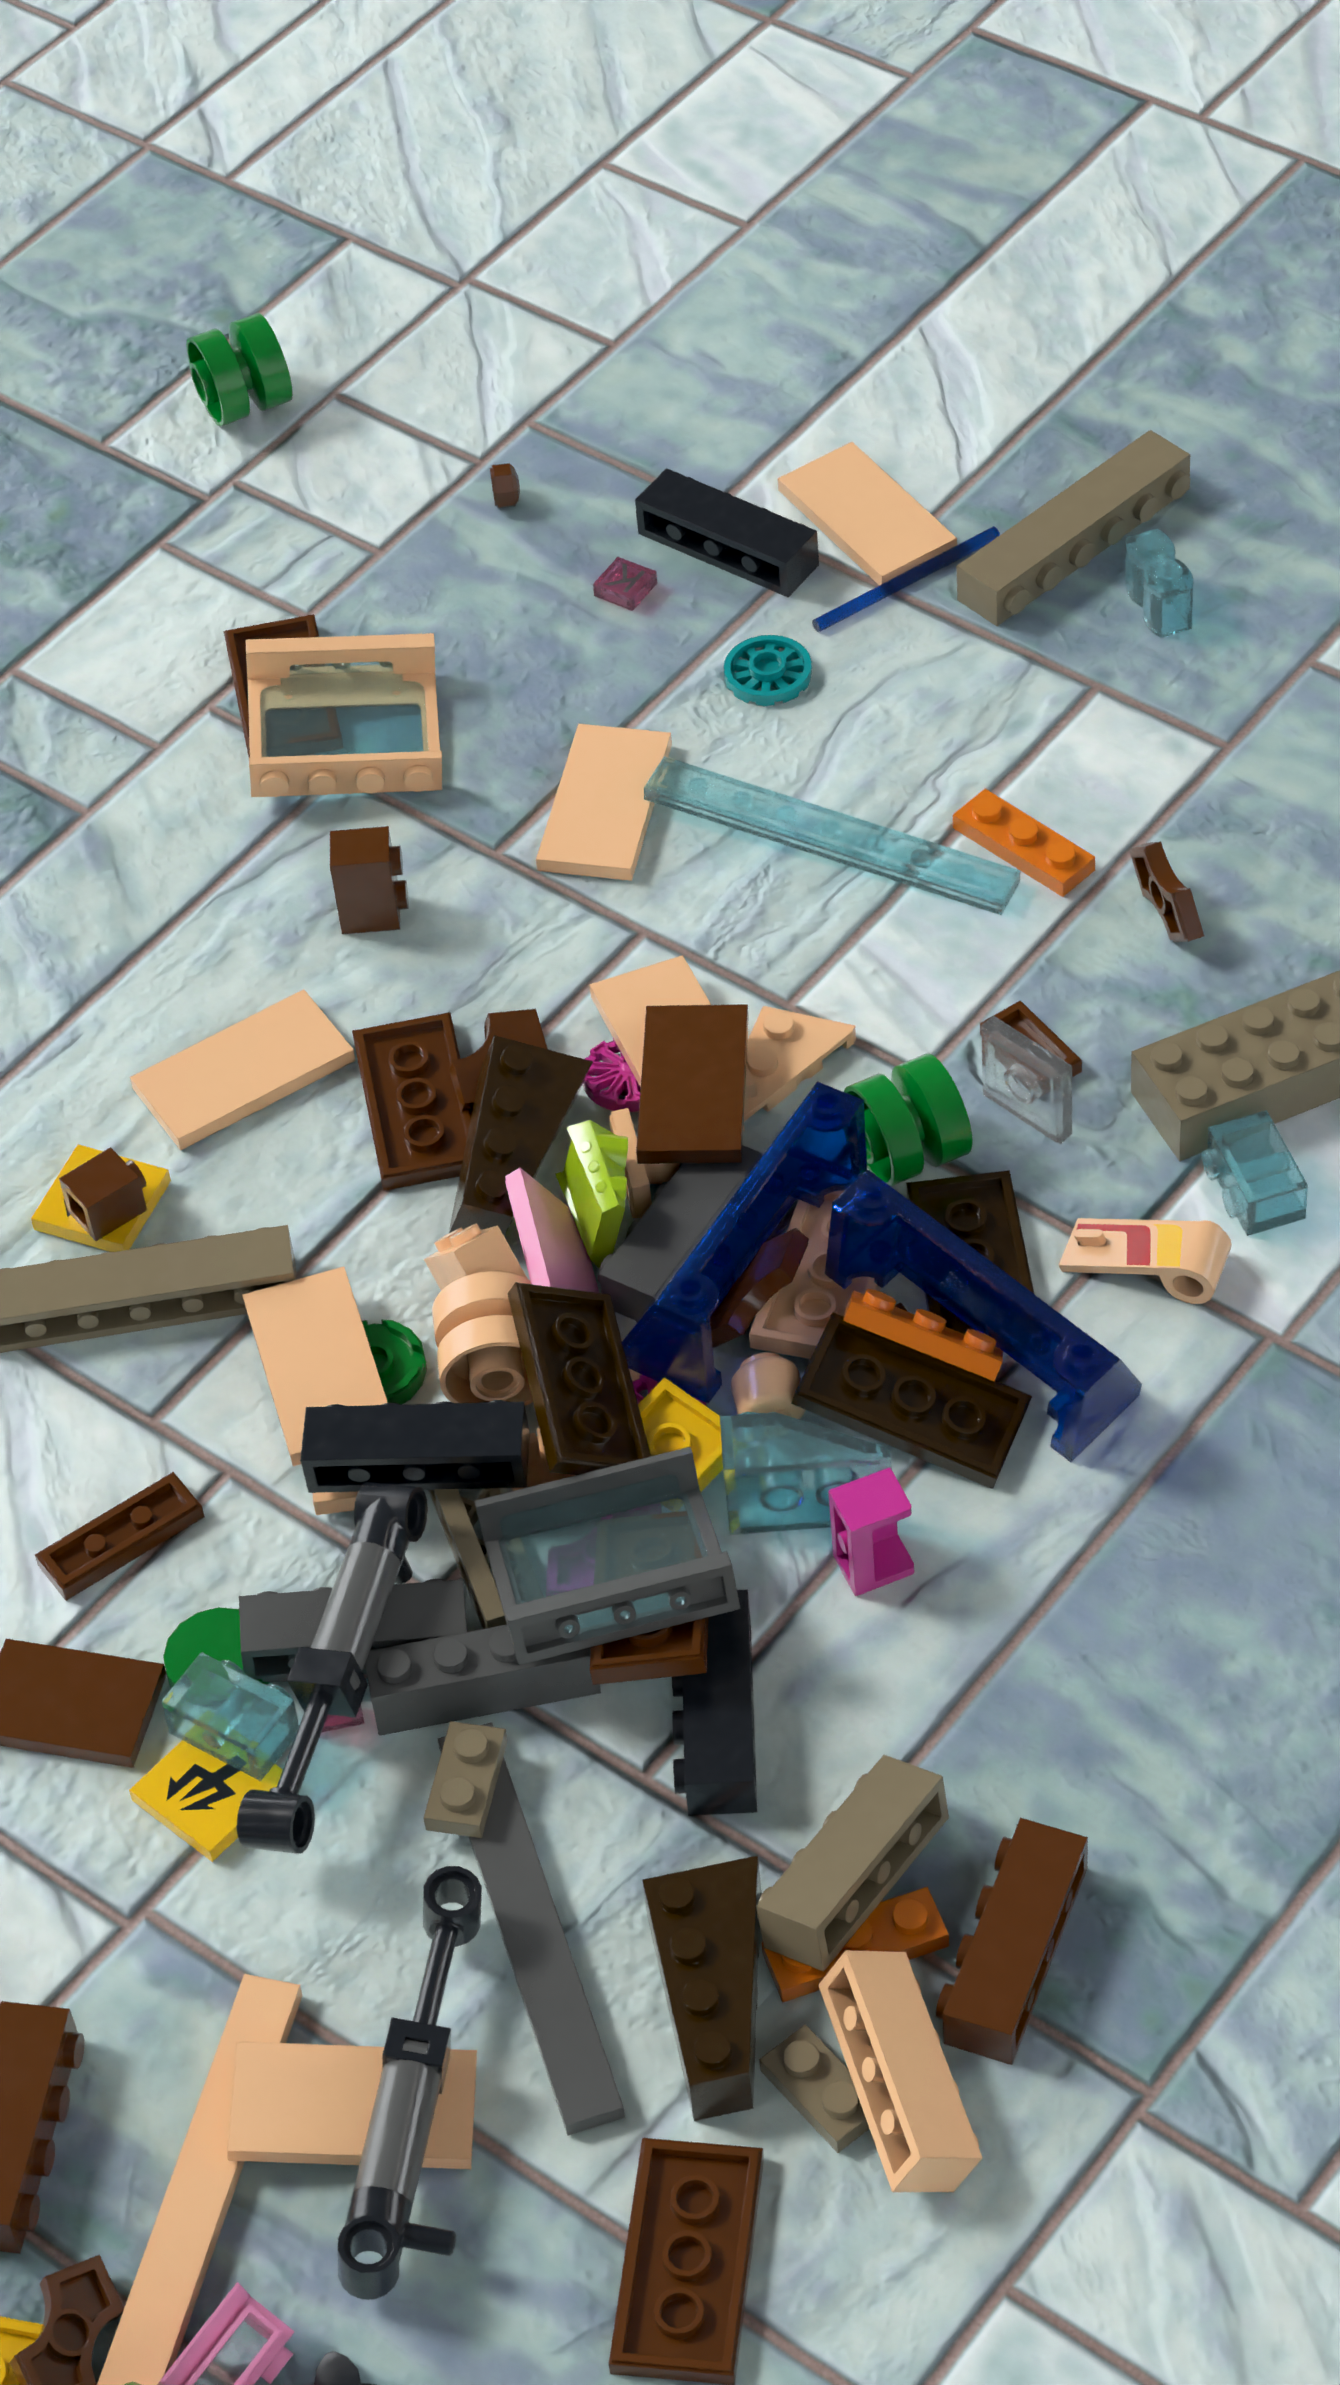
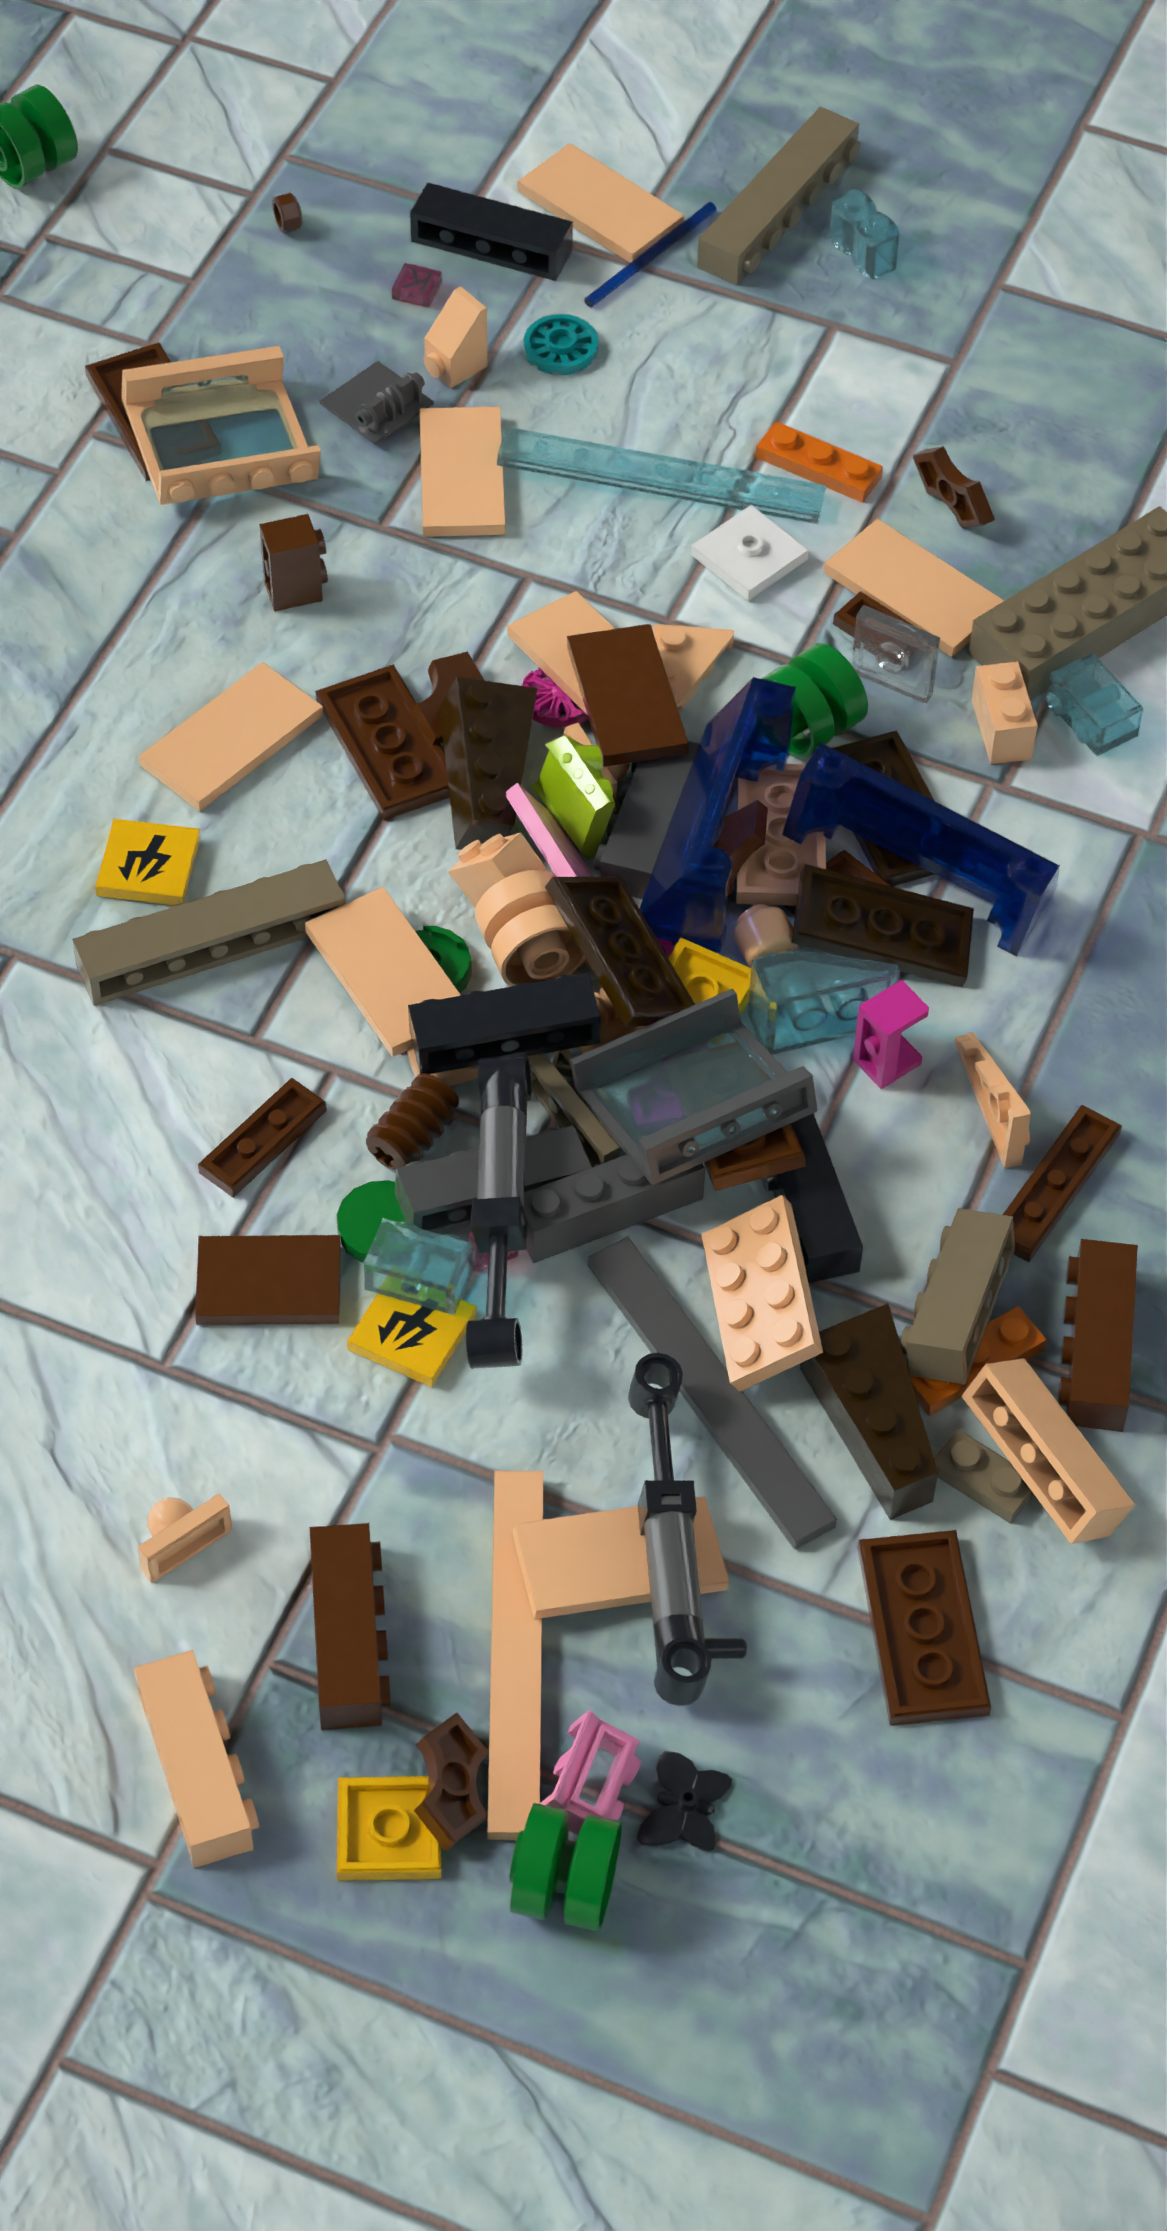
camera: 20 degrees left, 5 degrees up
reddish brown brick [59,1147,147,1241] -> none
dark tan plate [423,1721,508,1838] -> none
orange plate [843,1289,1003,1381] -> none
light nougat door [1059,1218,1232,1304] -> none
none -> dark grey hinge [320,361,434,445]
none -> reddish brown piece [366,1073,459,1173]
none -> light nougat slope [424,286,487,388]
none -> white plate [691,505,809,601]
none -> light nougat plate [701,1195,823,1392]
none -> light nougat tile [823,518,1004,658]
none -> light nougat wing [955,1032,1031,1169]
none -> light nougat brick [971,661,1038,765]
none -> reddish brown tile [1003,1105,1122,1263]

